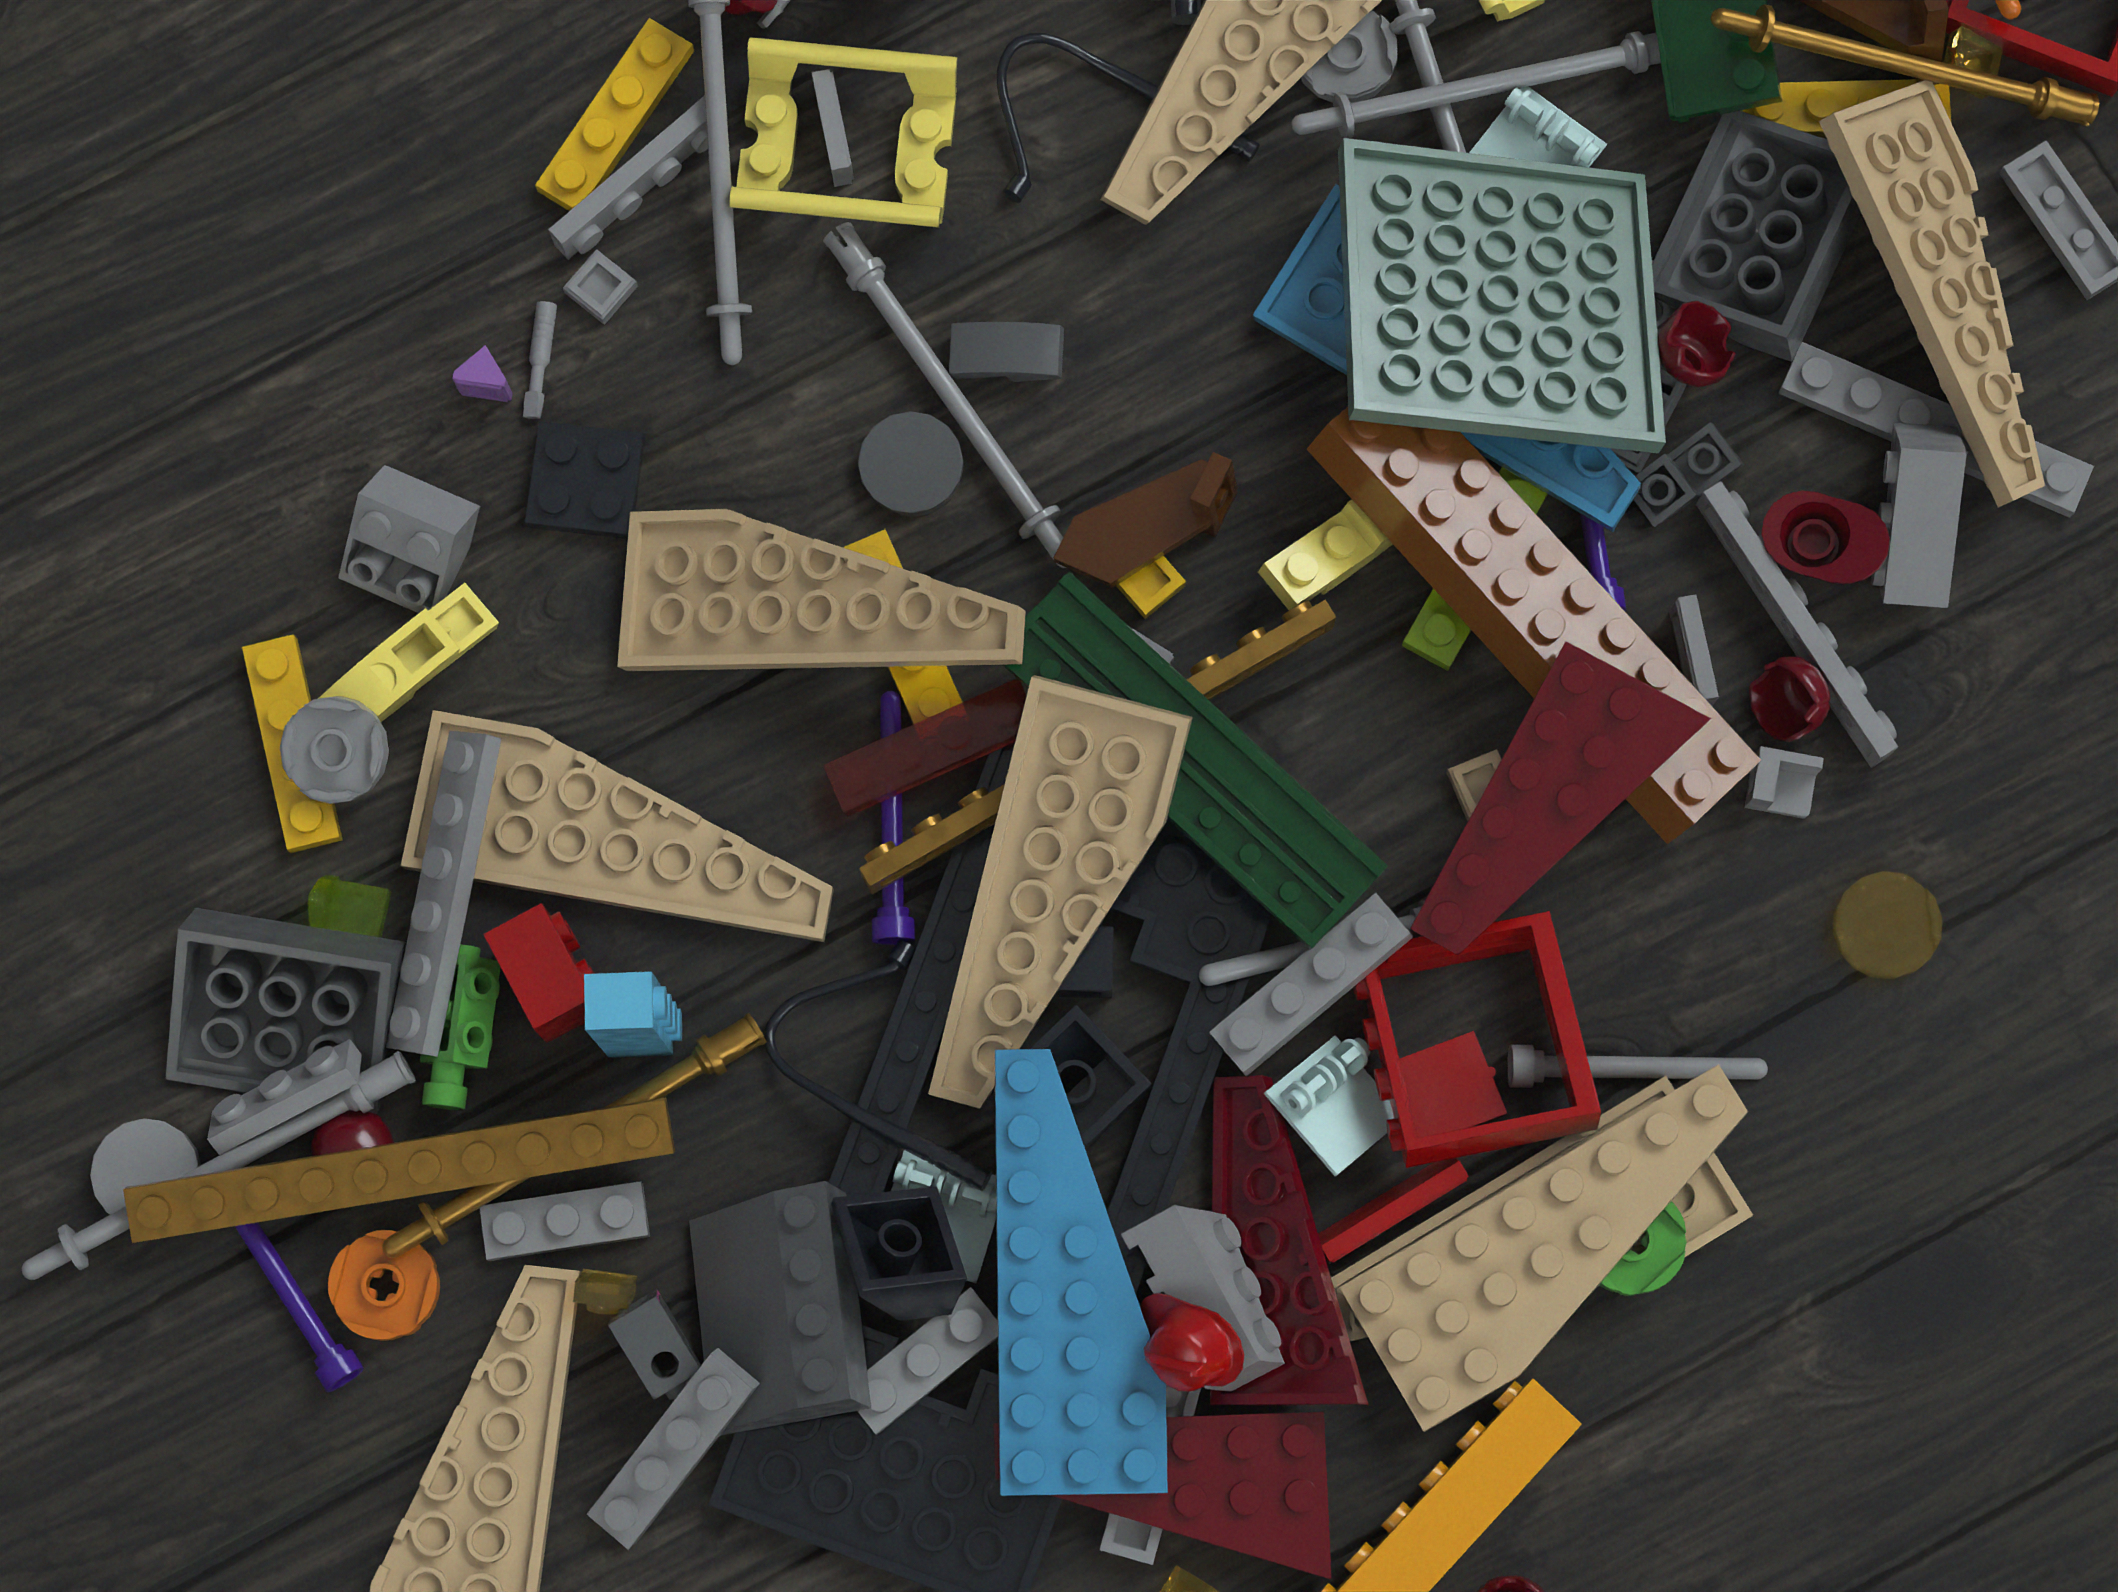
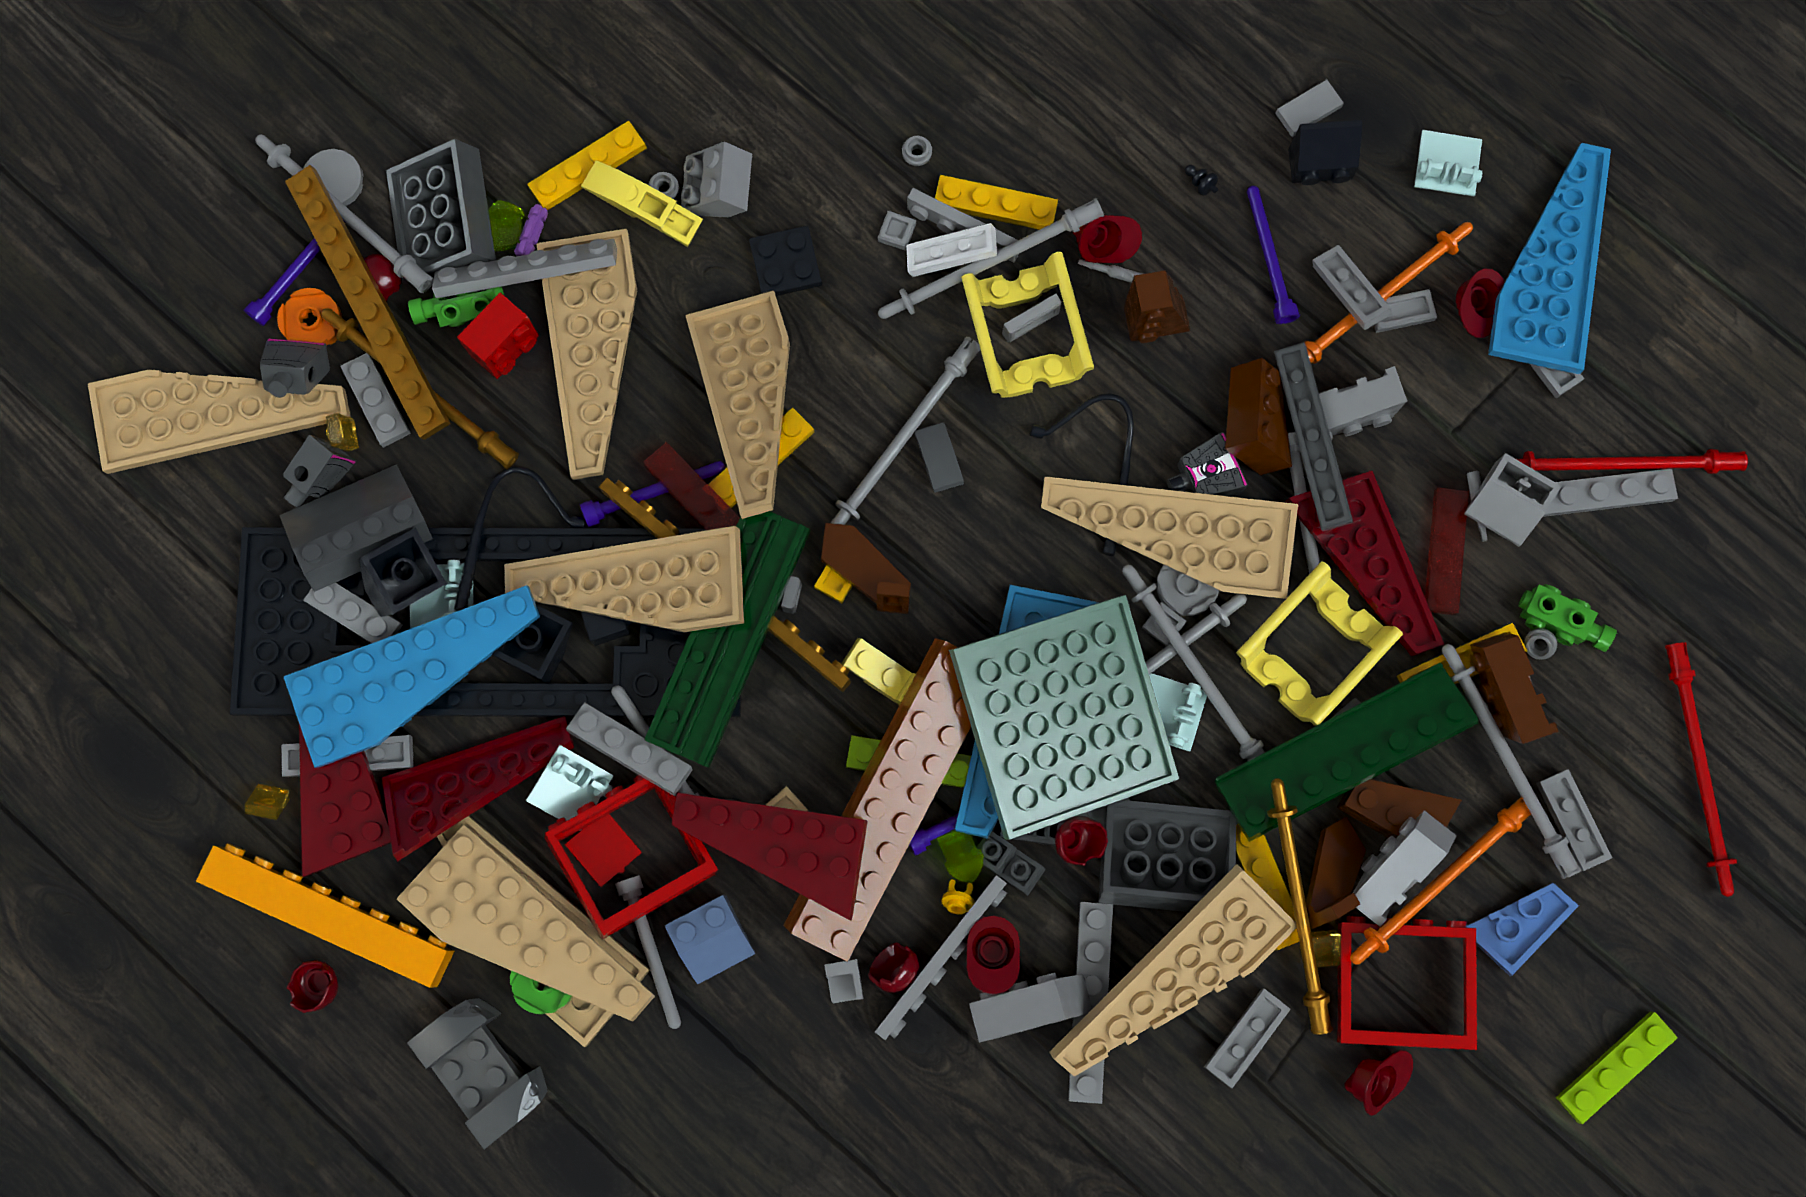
camera: 70 degrees right, 0 degrees up
light grey plate [207,1039,362,1155] -> none
light grey tile [280,696,389,804] -> none
medium lavender slope [453,345,513,402] -> none
light grey piece [523,301,557,419] -> none
medium azure brick [584,972,682,1058] -> none
light grey plate [587,1348,760,1550] -> none
dark grey tile [858,411,964,518] -> none
light grey wedge [1121,1205,1285,1391] -> none
red piece [1140,1293,1244,1391] -> none
red tile [1318,1158,1469,1263] -> none
light grey tile [1669,594,1719,706] -> none
clear yellow tile [1833,871,1942,979] -> none
none -> dark grey torso [260,338,330,398]
none -> dark grey piece [407,998,548,1150]
none -> medium lavender axle [514,204,548,256]
none -> light grey plate [648,172,679,199]
none -> sand blue slope [665,895,756,984]
none -> light grey plate [902,136,932,166]
none -> white plate [906,223,997,277]
none -> clear neon green tile [937,831,983,883]
none -> yellow plate [942,879,974,915]
none -> light grey tile [1142,602,1187,647]

